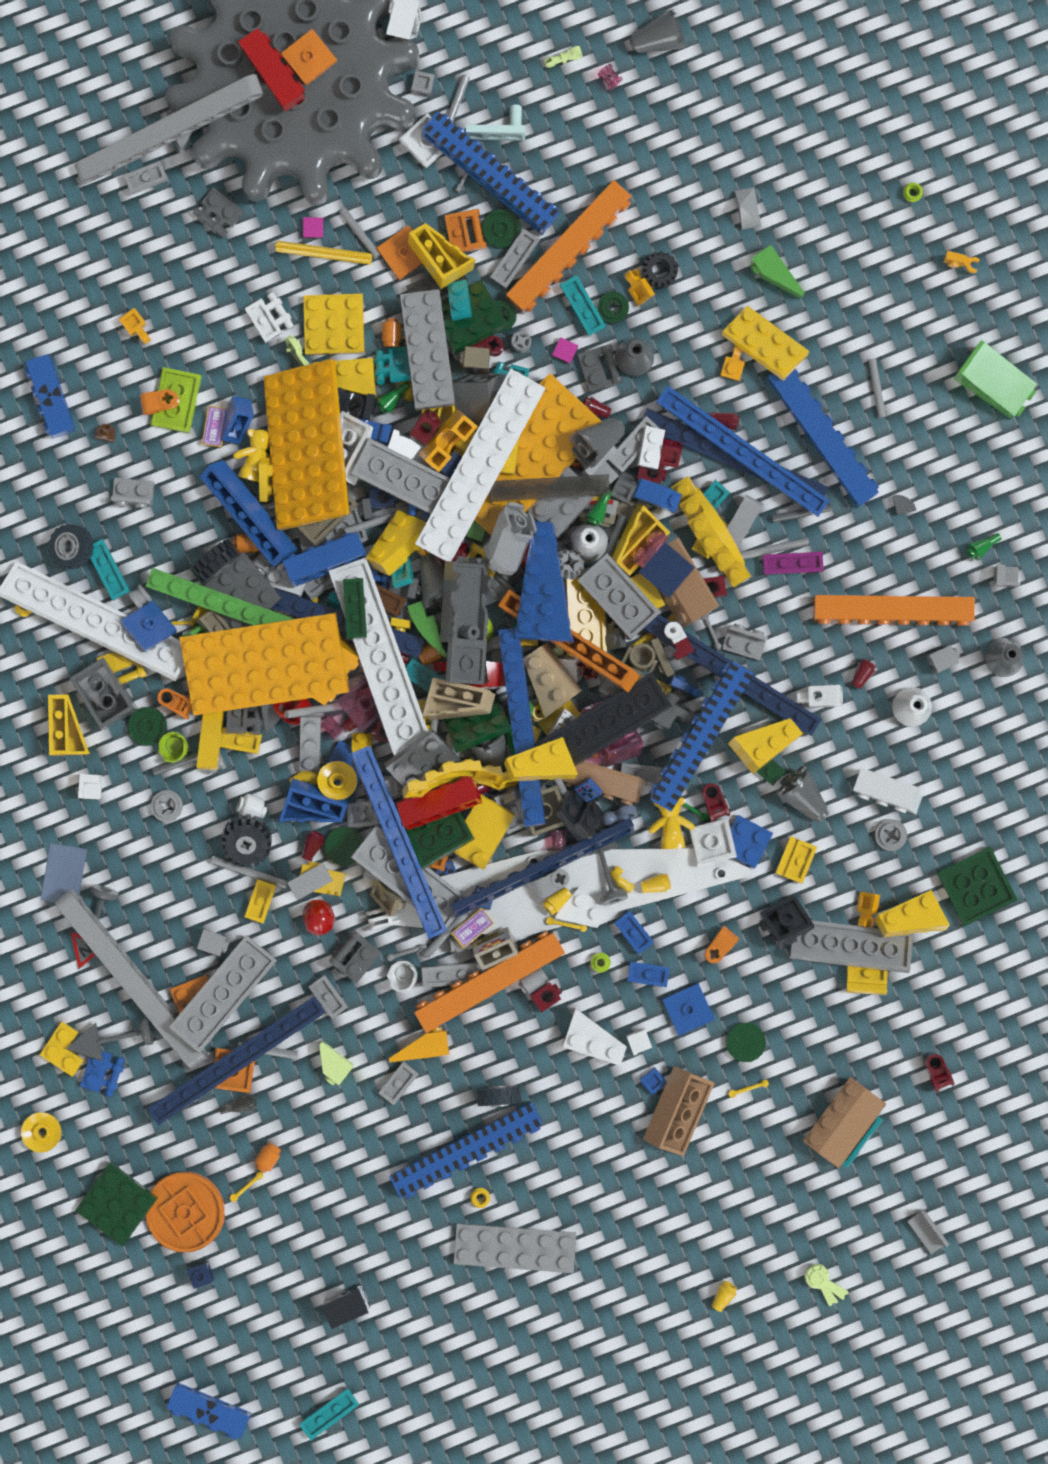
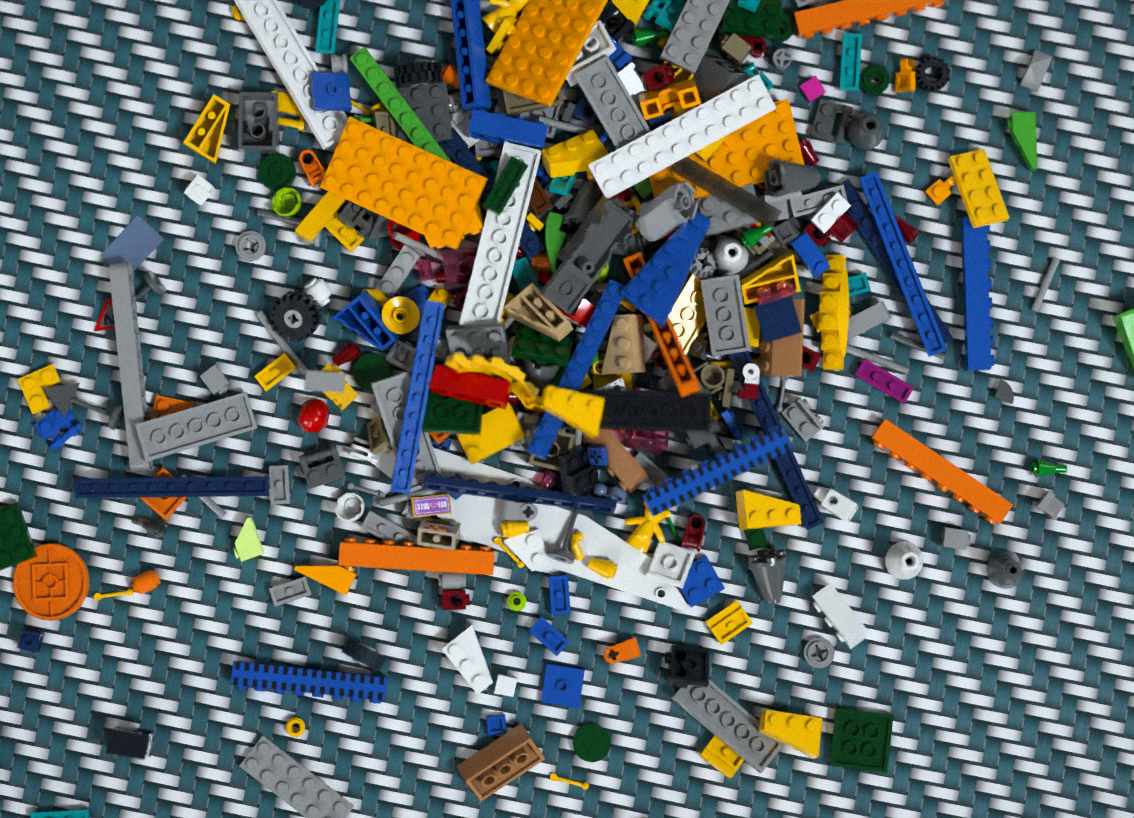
camera: 25 degrees right, 0 degrees up
dark red cone [851,658,876,689] -> none
light orange plate [857,892,880,928] -> none

